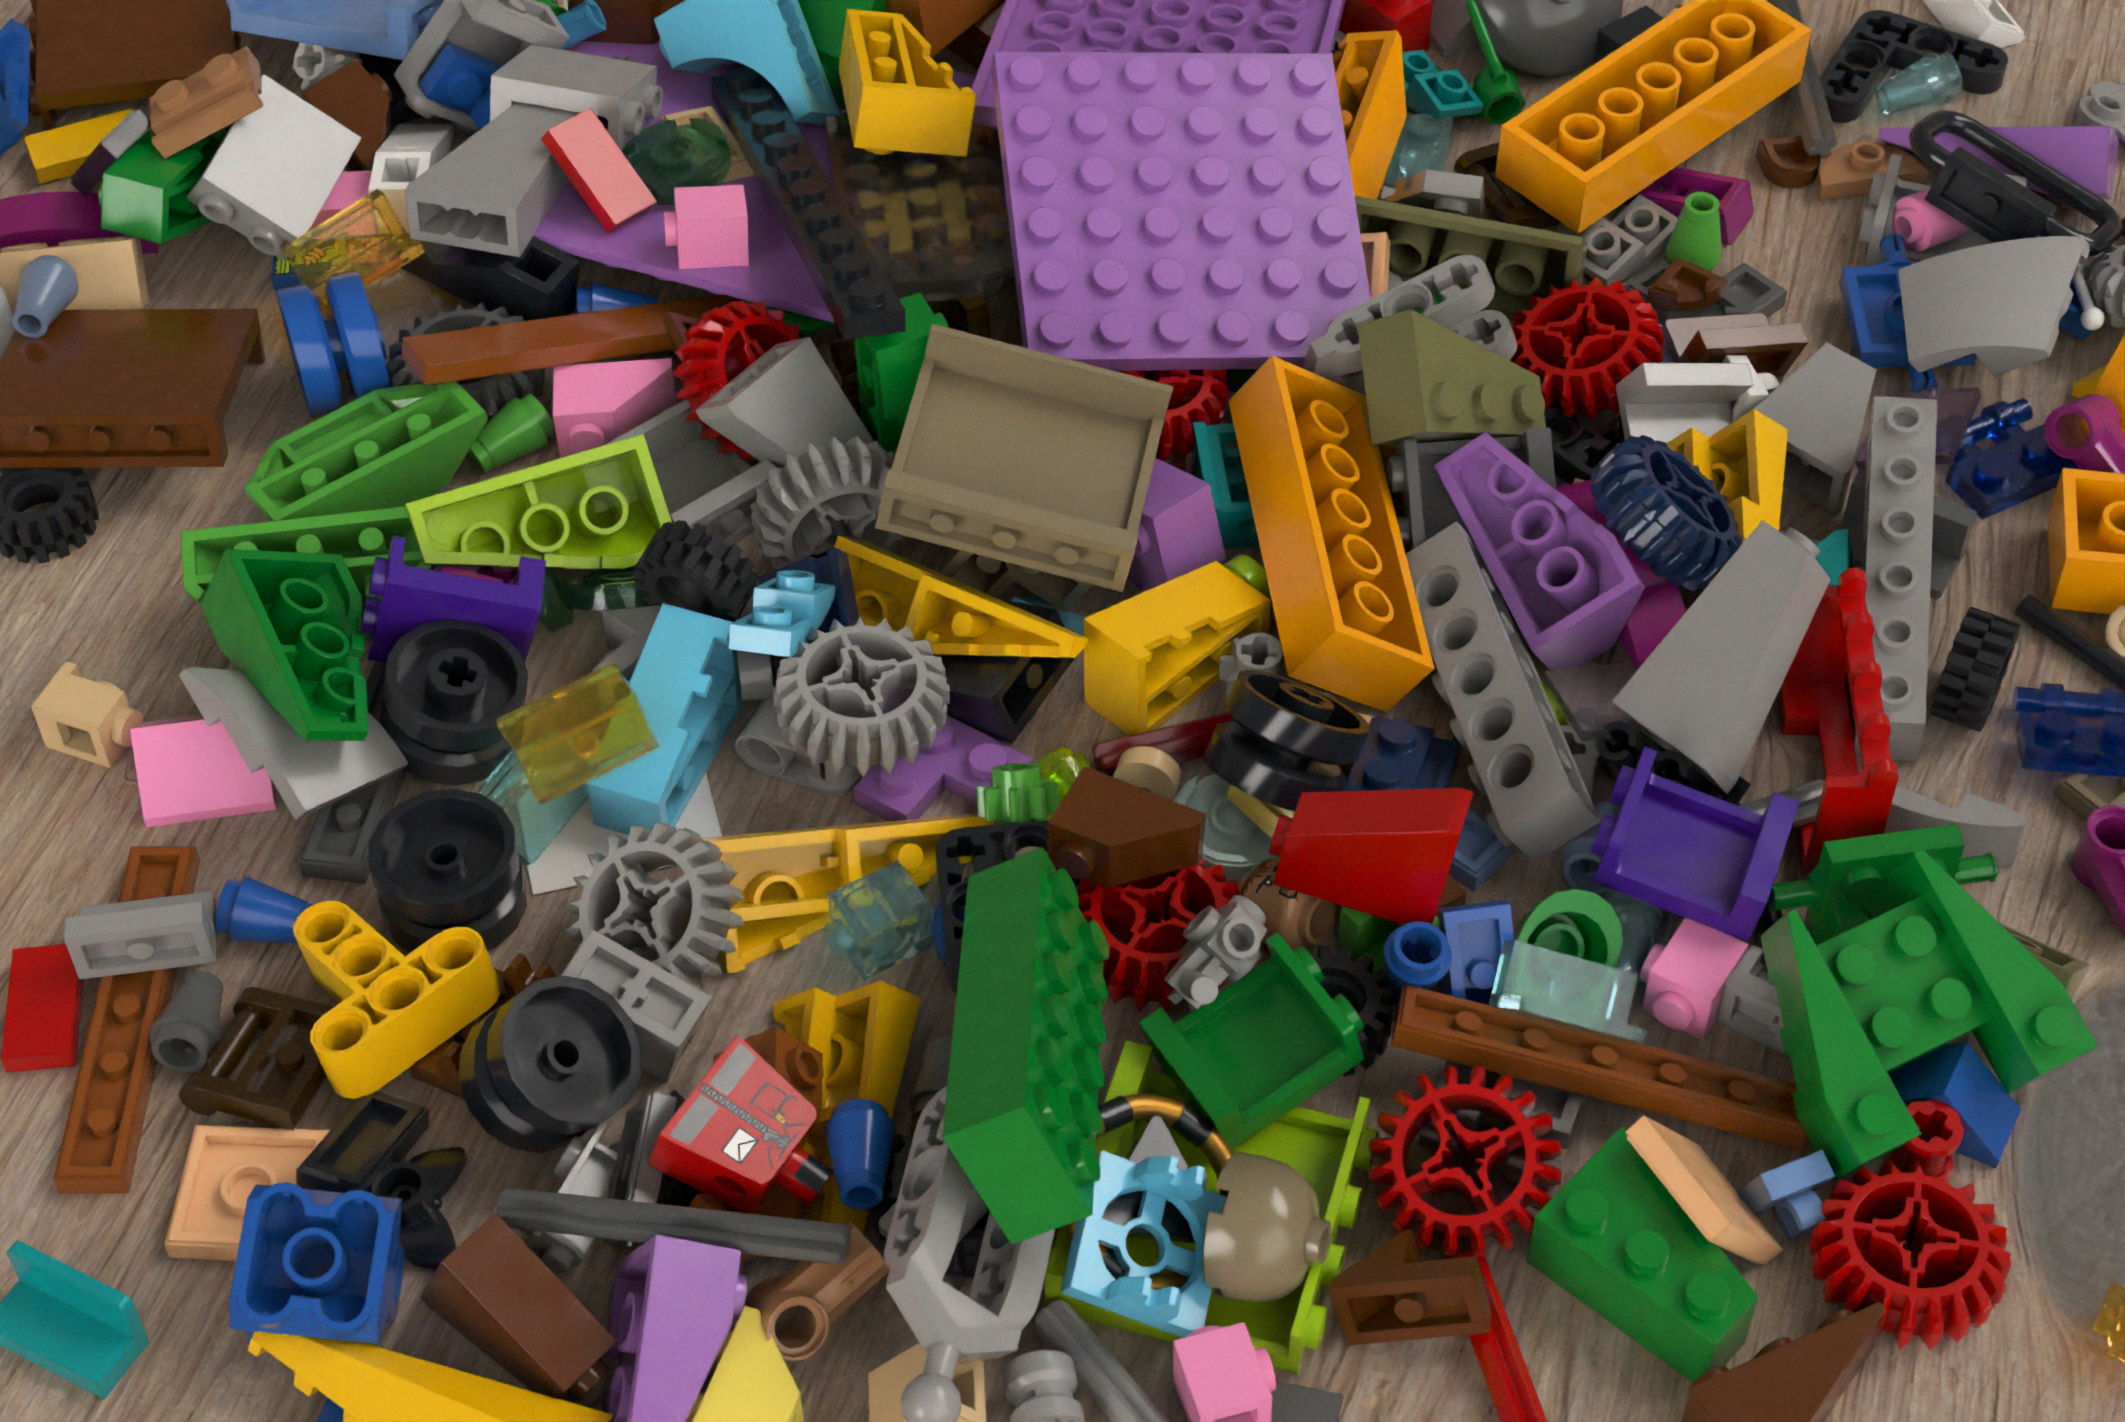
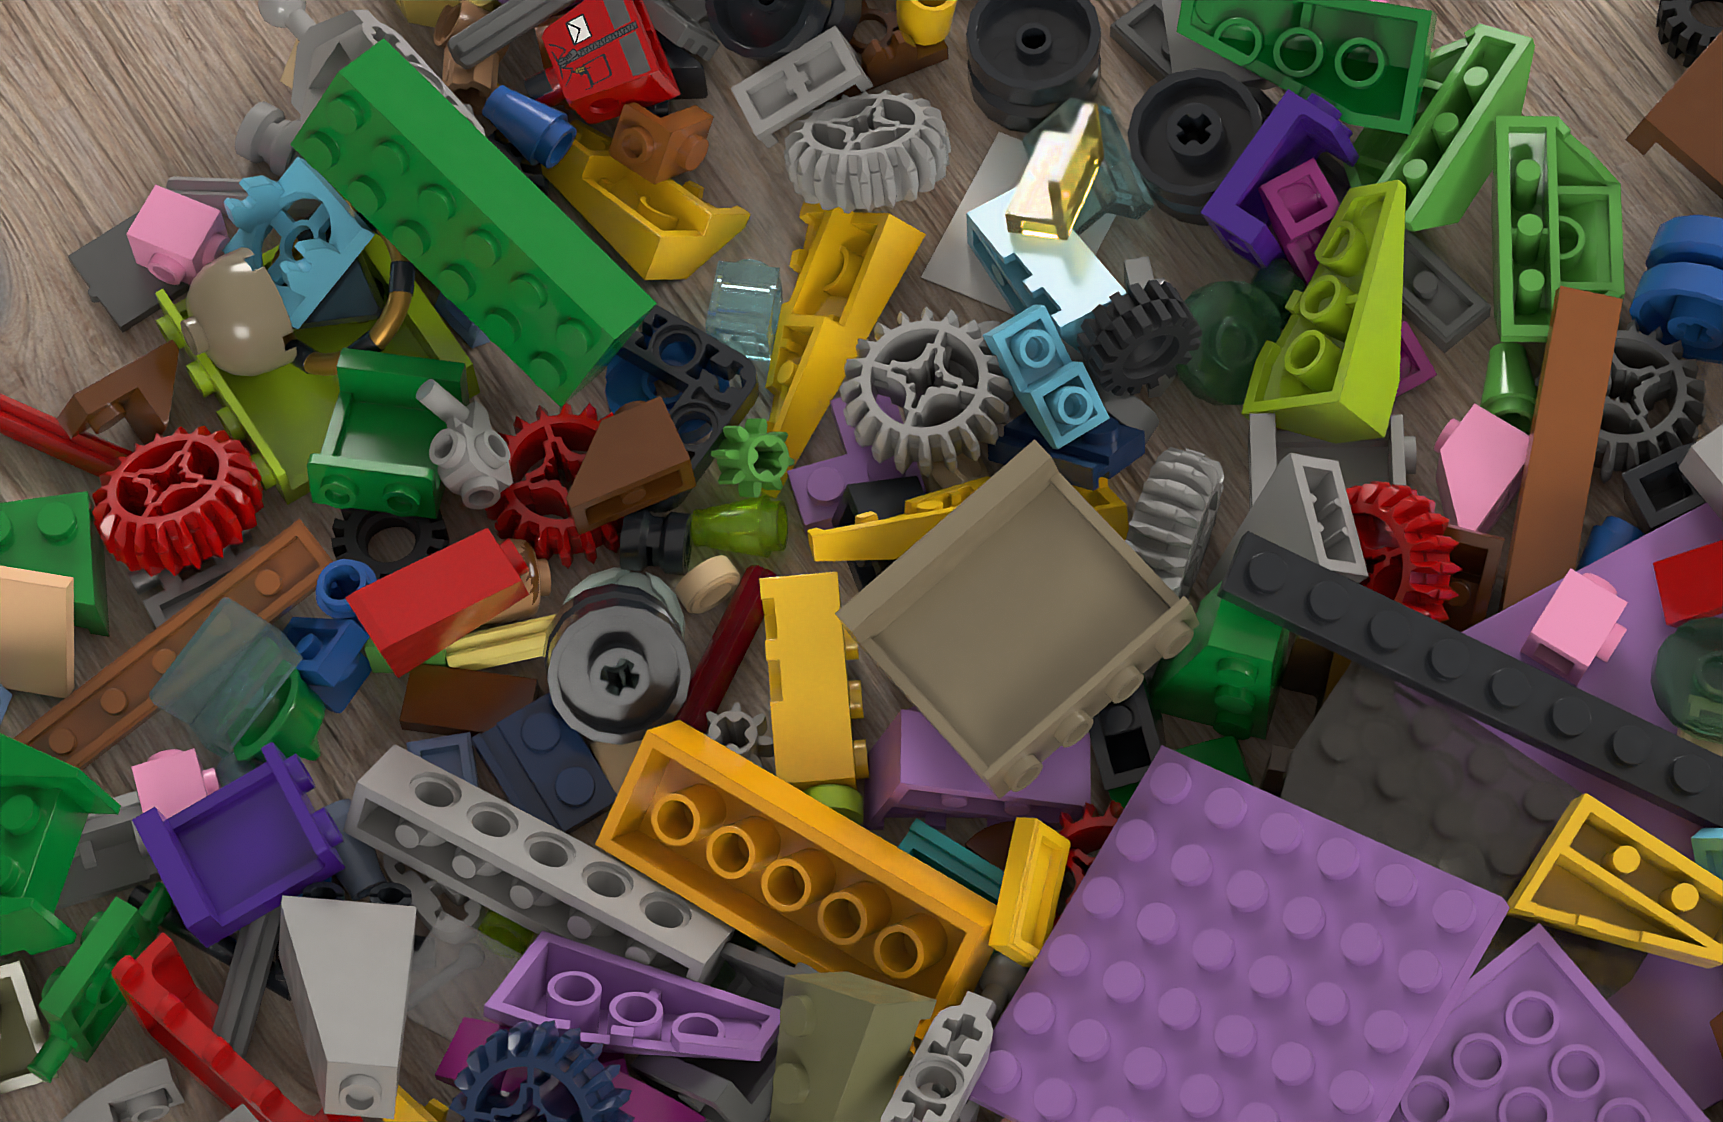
camera: 135 degrees right, 15 degrees up
none -> yellow tile [988,817,1071,967]

